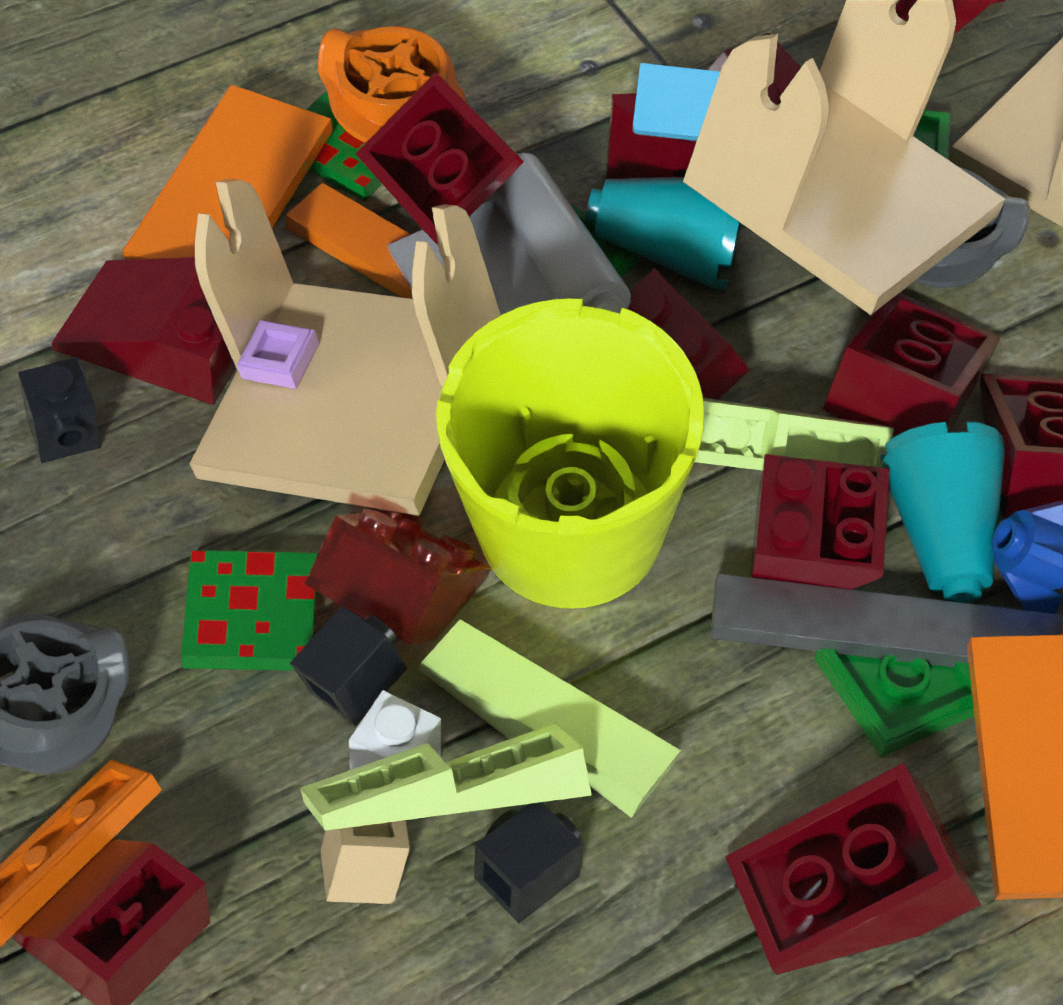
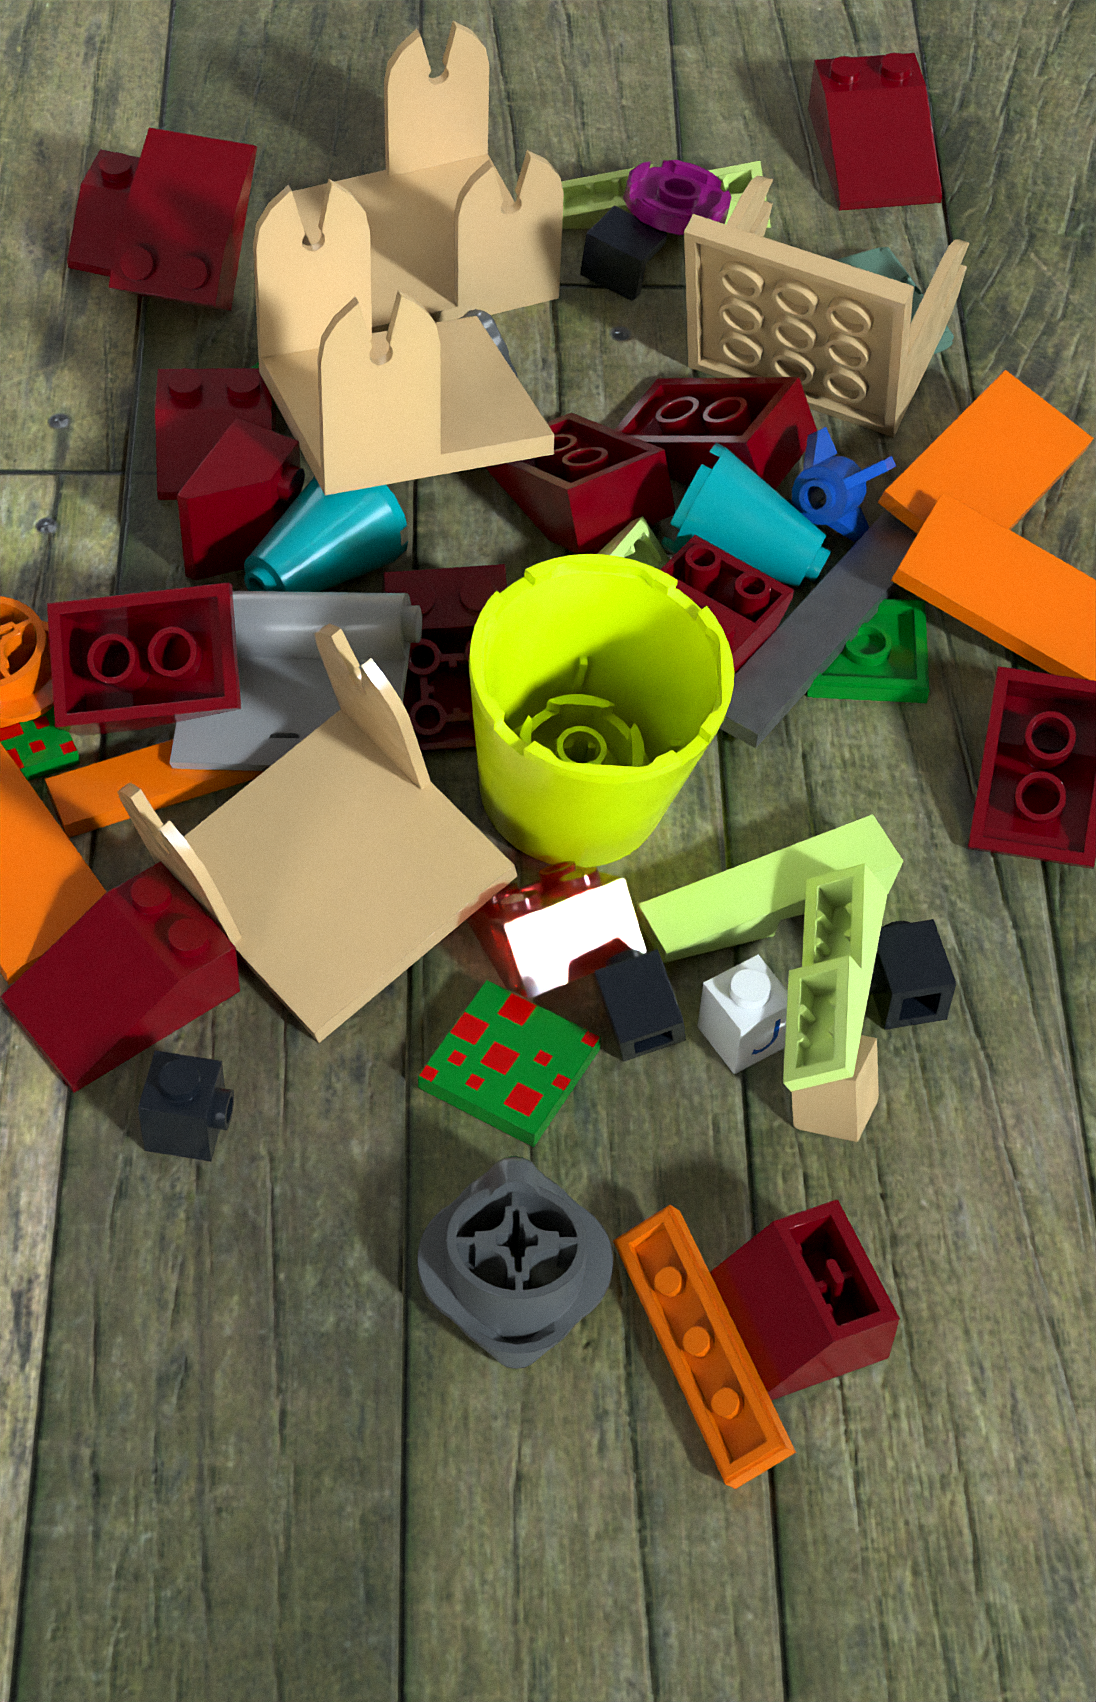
camera: 60 degrees left, 0 degrees up
lavender tile [237,320,319,389] -> none
medium azure panel [633,63,720,141] -> none

